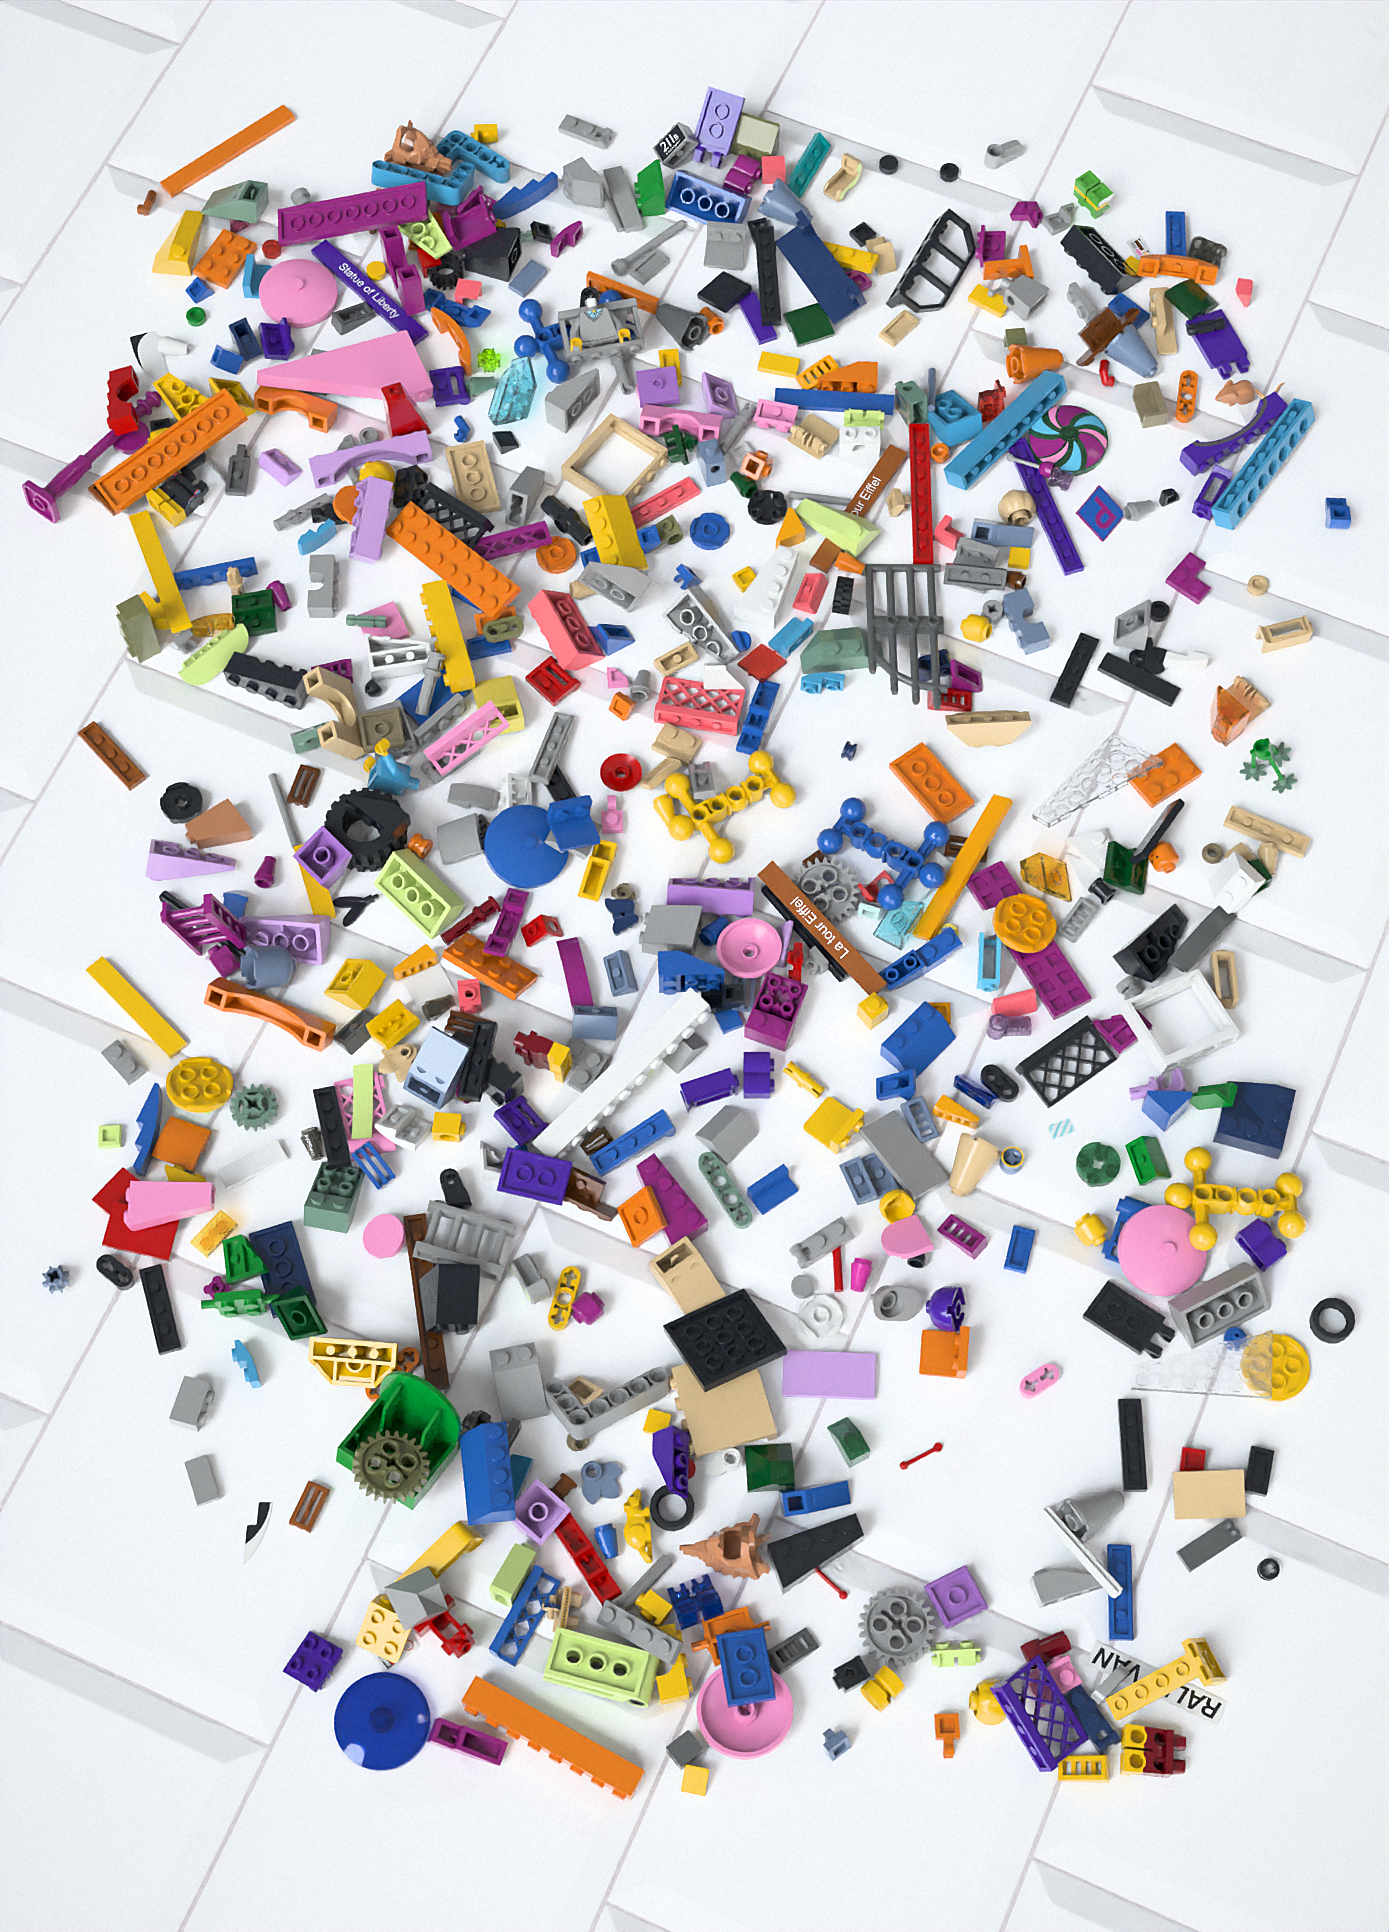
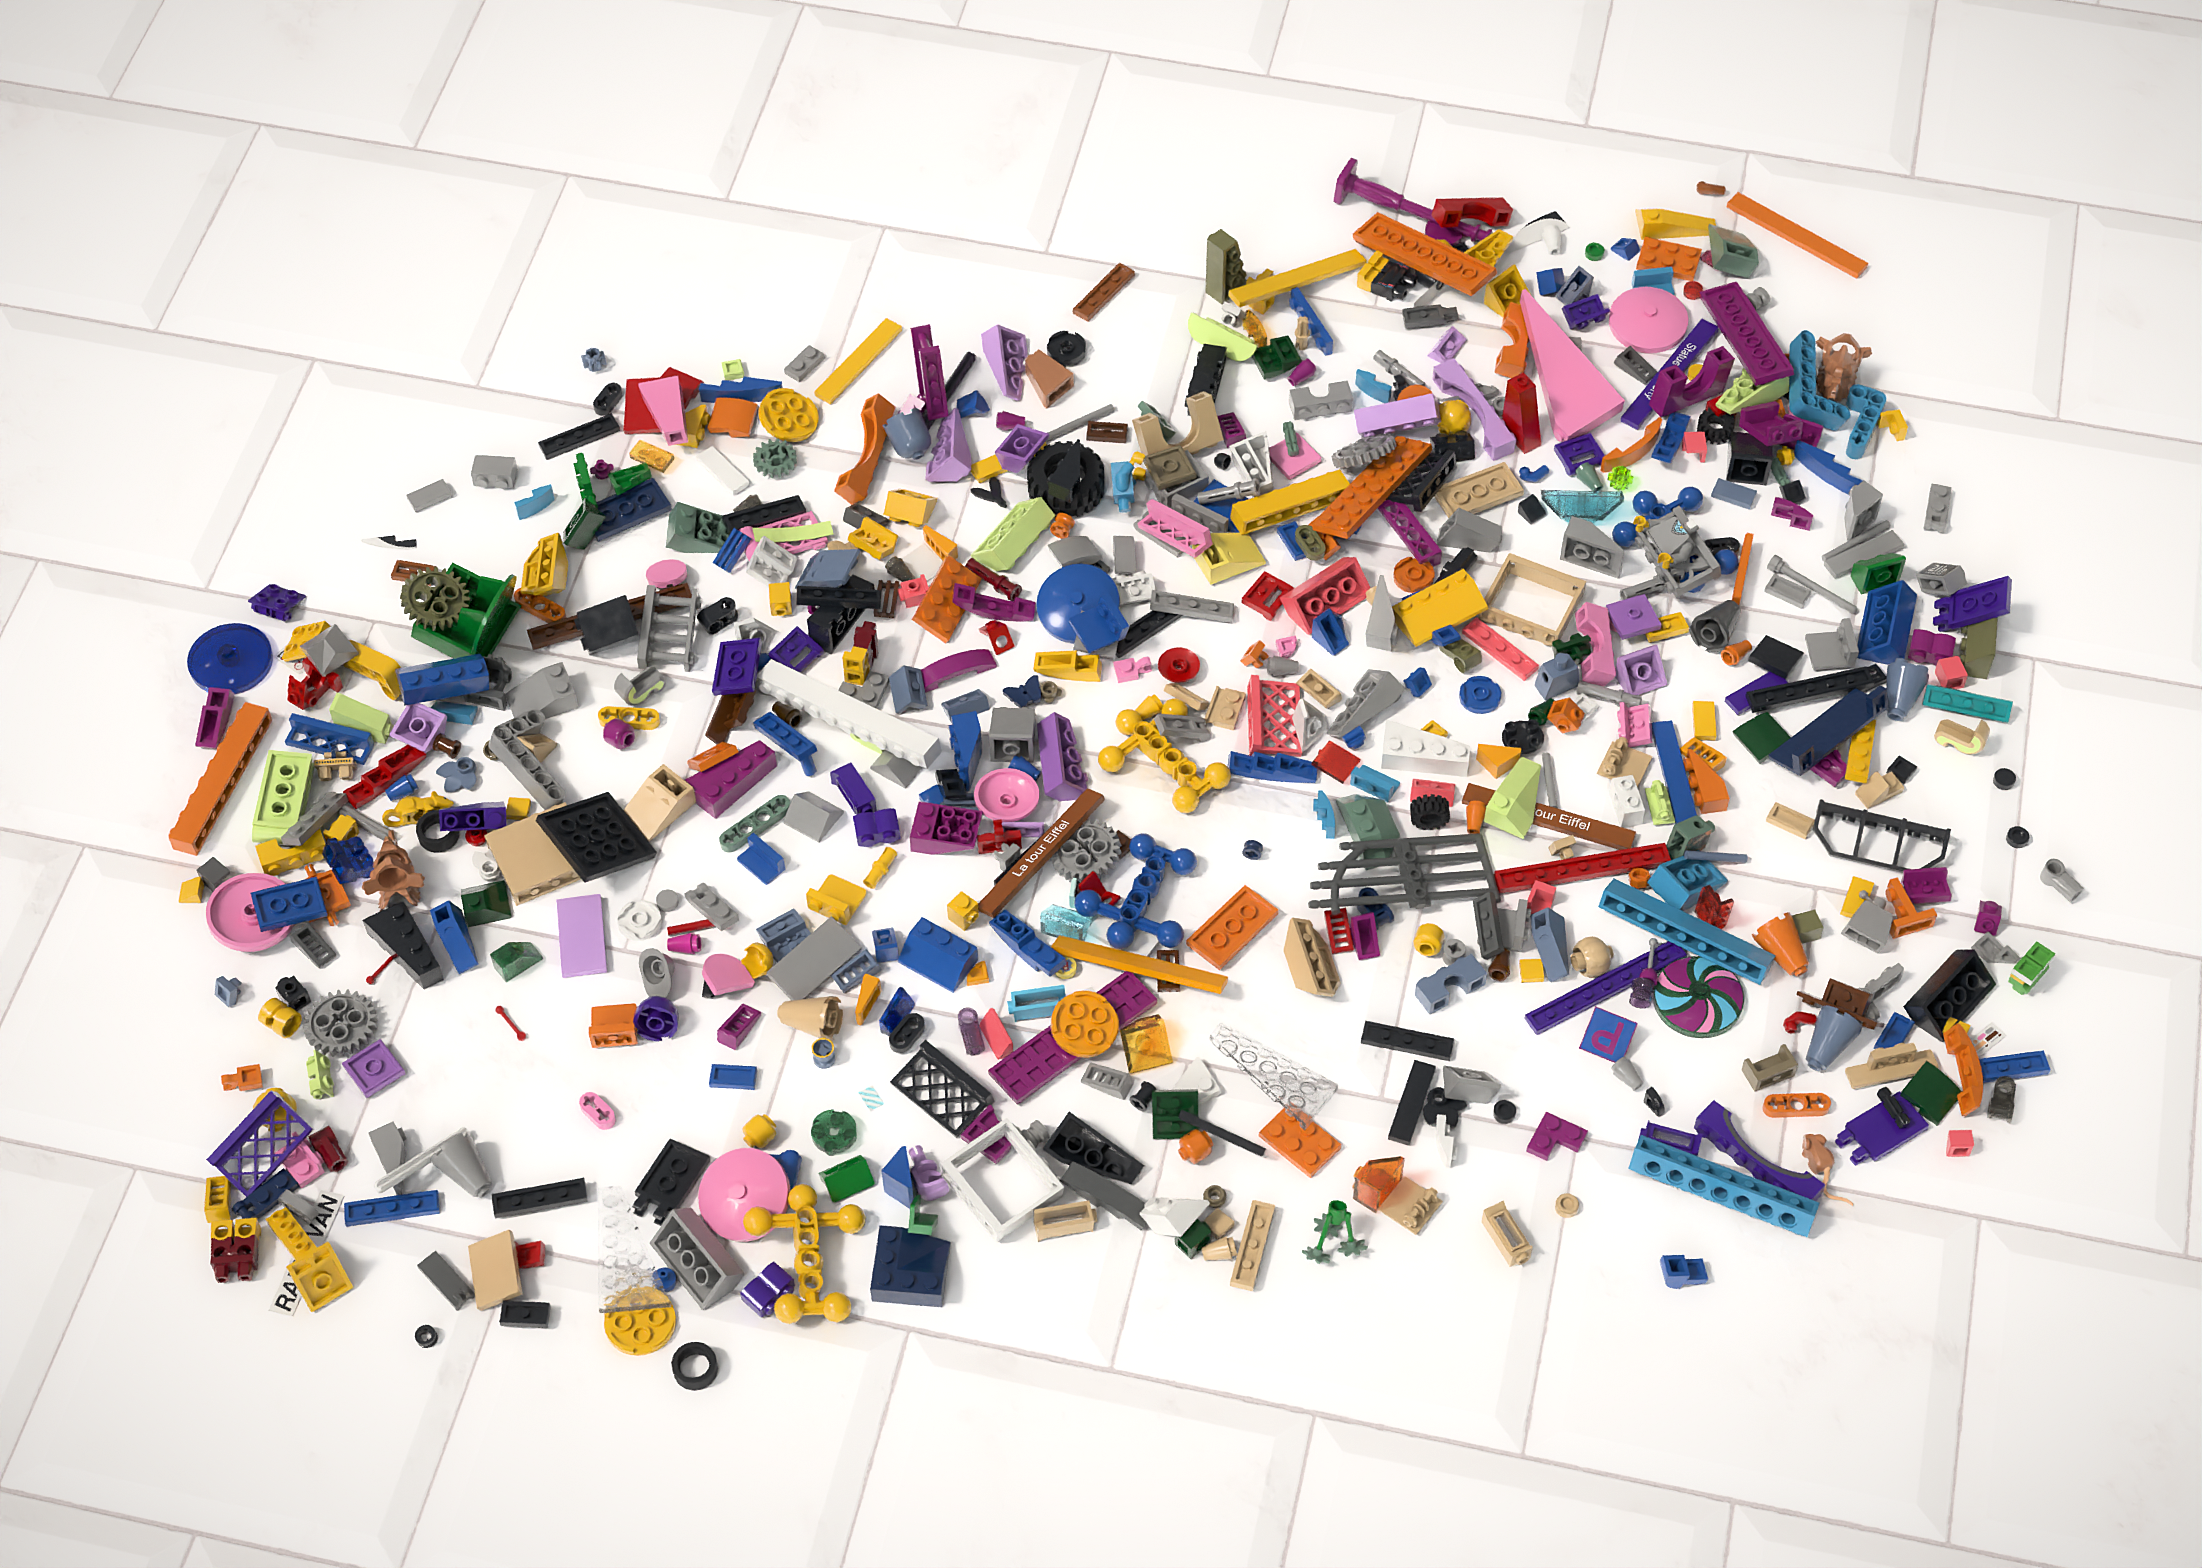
camera: 80 degrees right, 10 degrees down
none -> light grey gear [1331,434,1397,469]

